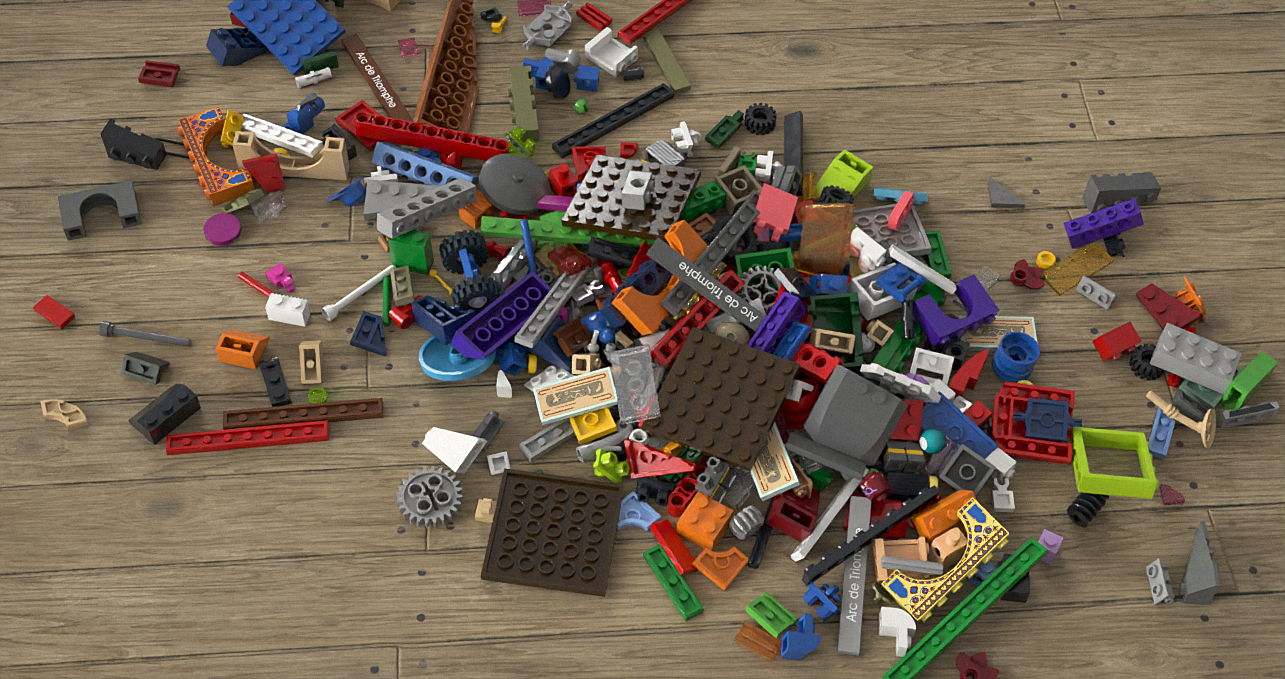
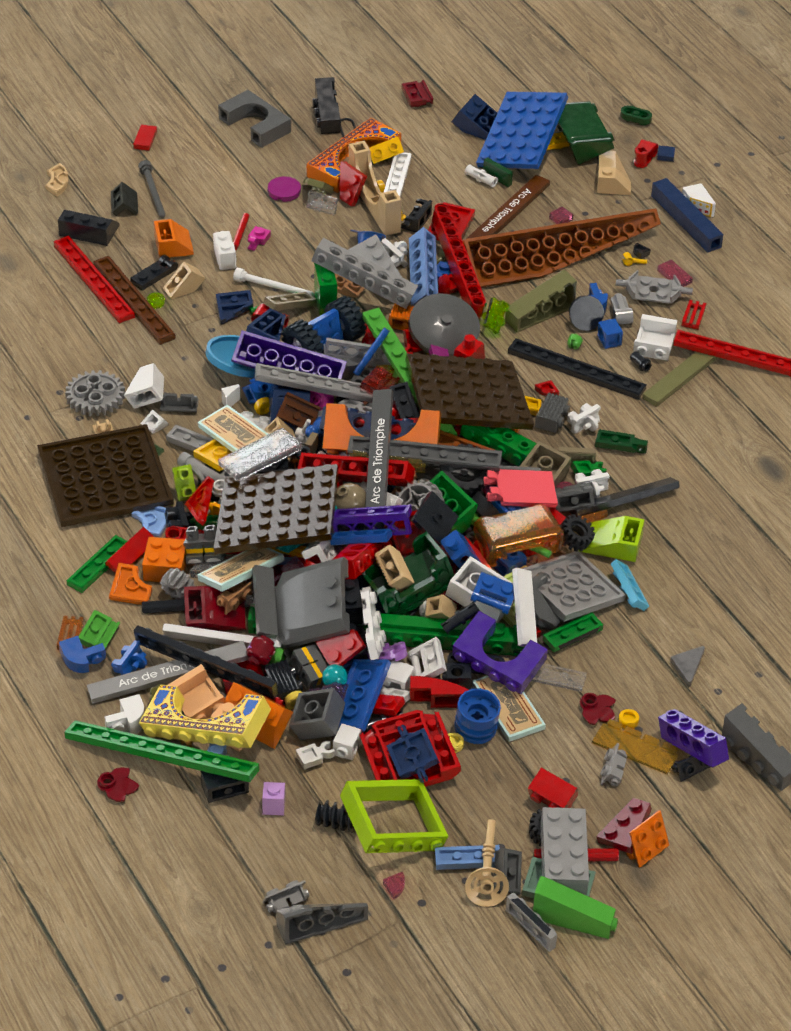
camera: 65 degrees right, 10 degrees down
blue plate [282,93,325,134] -> none
red wing [571,146,606,181] -> none
light grey brick [621,171,655,210] -> none
black tyre [744,103,777,135] -> none
white plate [848,227,886,273] -> none
light grey axle [881,556,944,576] -> none
coral beam [887,191,915,231] -> none

